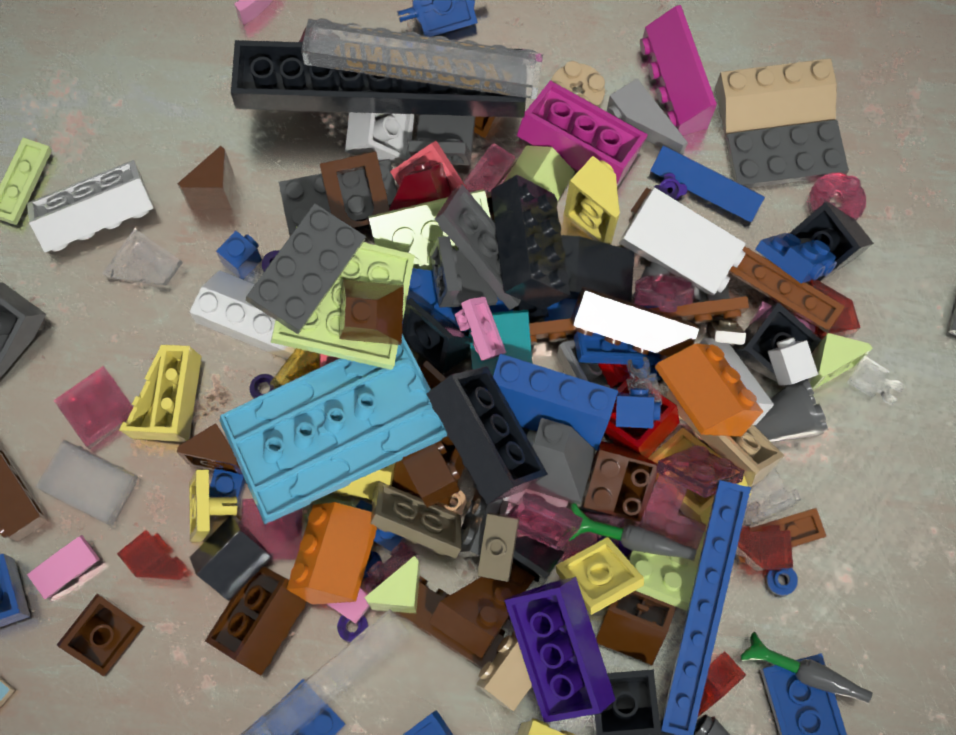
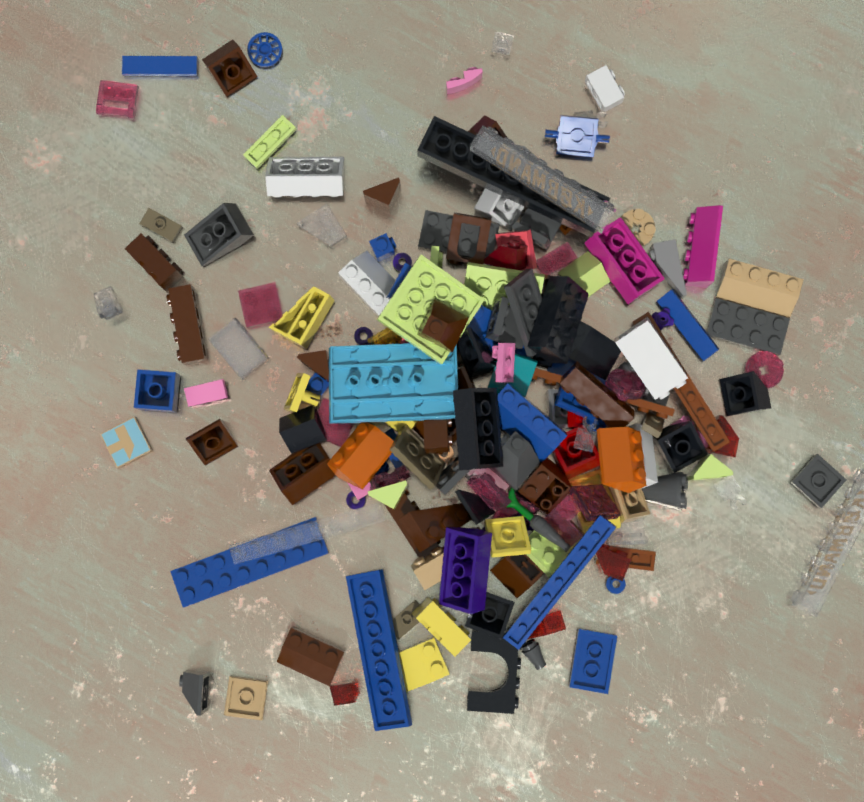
camera: 30 degrees right, 10 degrees up
clear red slope [117,530,189,584] -> none
dark grey plate [245,203,366,335] -> none
dark tan plate [477,512,520,582] -> none
light yellow slope [564,156,620,245] -> none
blue brick [616,388,661,428] -> none
dark grey piece [741,632,873,703] -> none
blue plate [755,233,837,284] -> none
white brick [768,337,818,385] -> none

